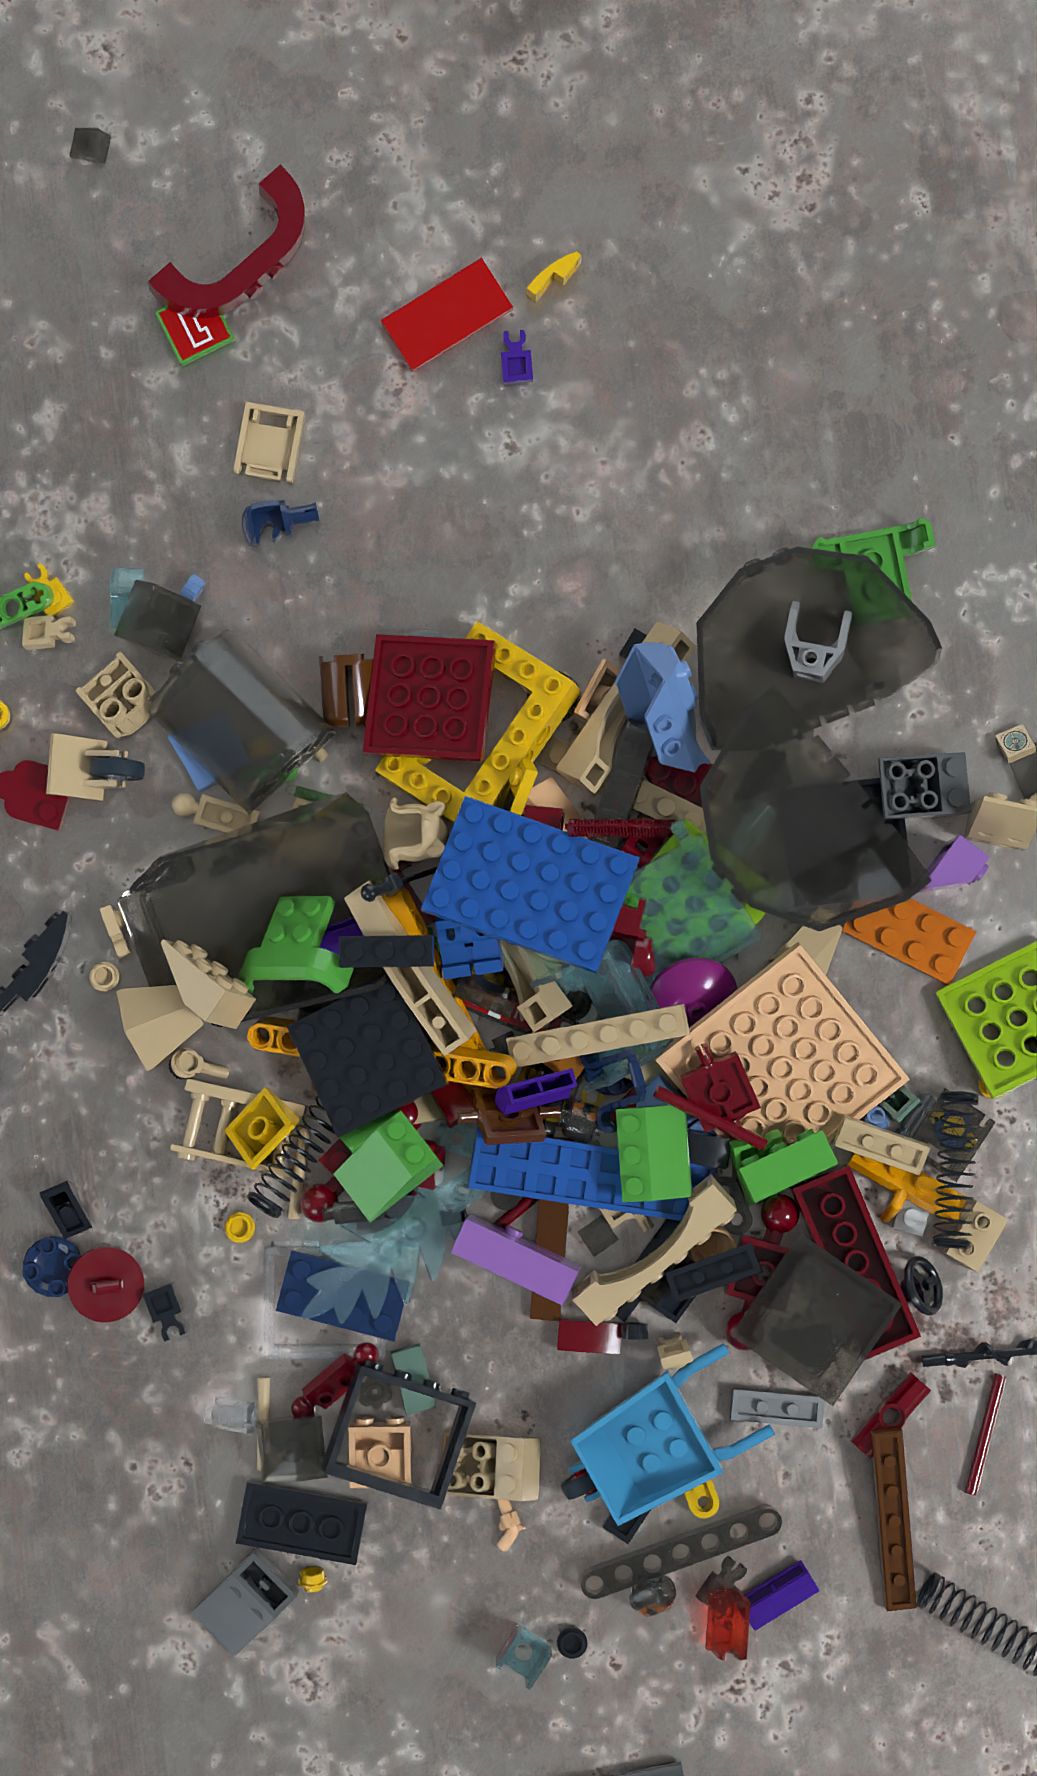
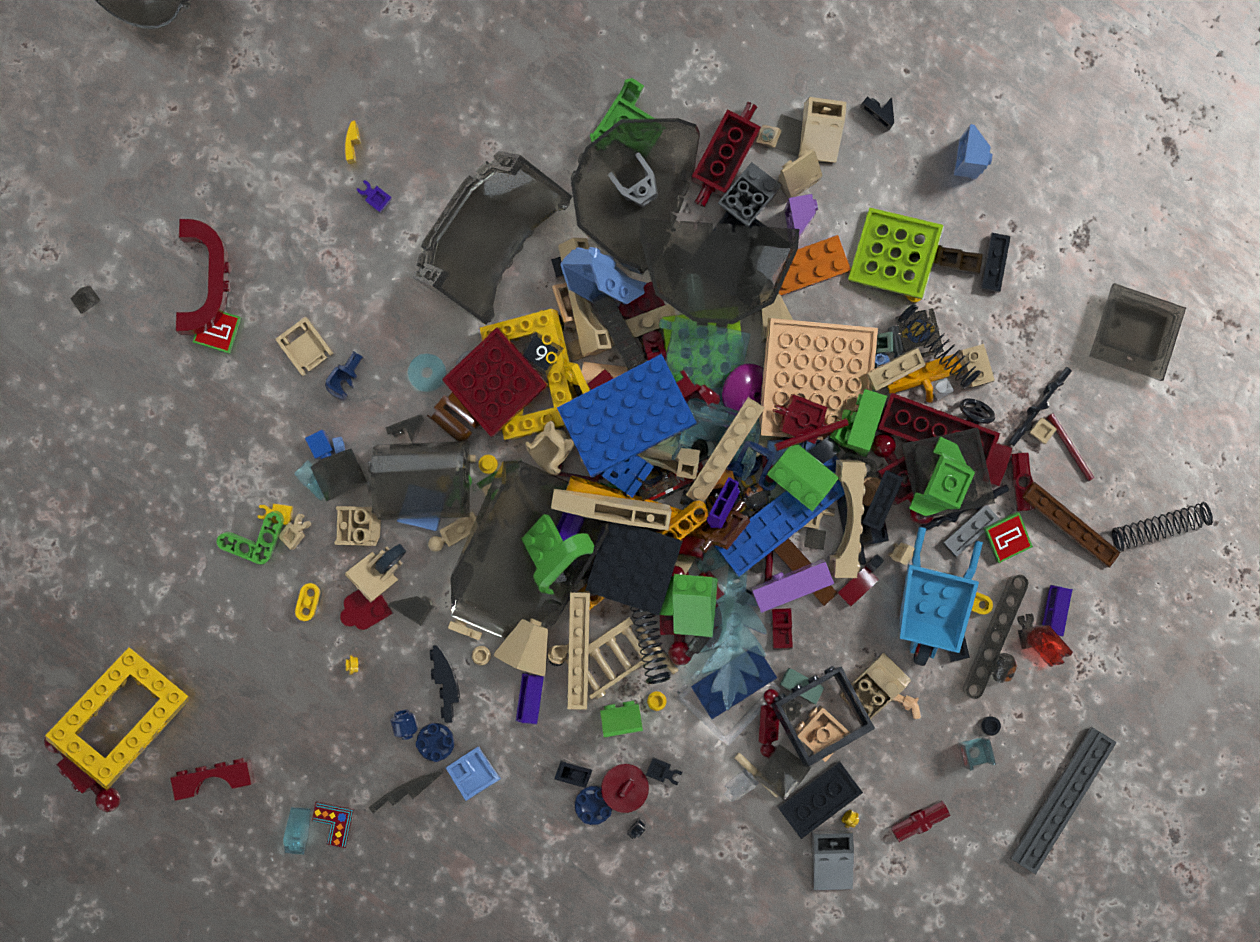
camera: 50 degrees left, 0 degrees up
tan slope [161,939,256,1029] -> none
yellow slope [224,1087,300,1170] -> none
black plate [339,935,434,968] -> none
black sword [361,866,438,902] -> none
red tile [381,257,513,372] -> none
dark red axle [565,819,679,837] -> none
none -> blue brick [305,430,335,461]
none -> clear smoke slope [385,414,425,443]
none -> clear smoke slope [388,595,435,626]
none -> clear light blue tile [408,353,447,392]
none -> clear smoke windscreen [413,151,573,325]
none -> yellow plate [478,455,498,474]
none -> dark purple piece [516,673,544,724]
none -> piece [522,331,564,376]
none -> tan plate [567,592,590,709]
none -> bright green slope [600,700,643,737]
none -> black plate [627,817,646,839]
none -> dark red brick [691,102,761,207]
none -> dark red slope [772,608,793,650]
none -> dark red piece [891,800,951,842]
none -> bright green piece [909,437,975,516]
none -> black piece [920,484,1010,531]
none -> dark red slope [981,443,1013,487]
none -> red tile [983,512,1033,563]
none -> tan plate [1029,417,1057,444]

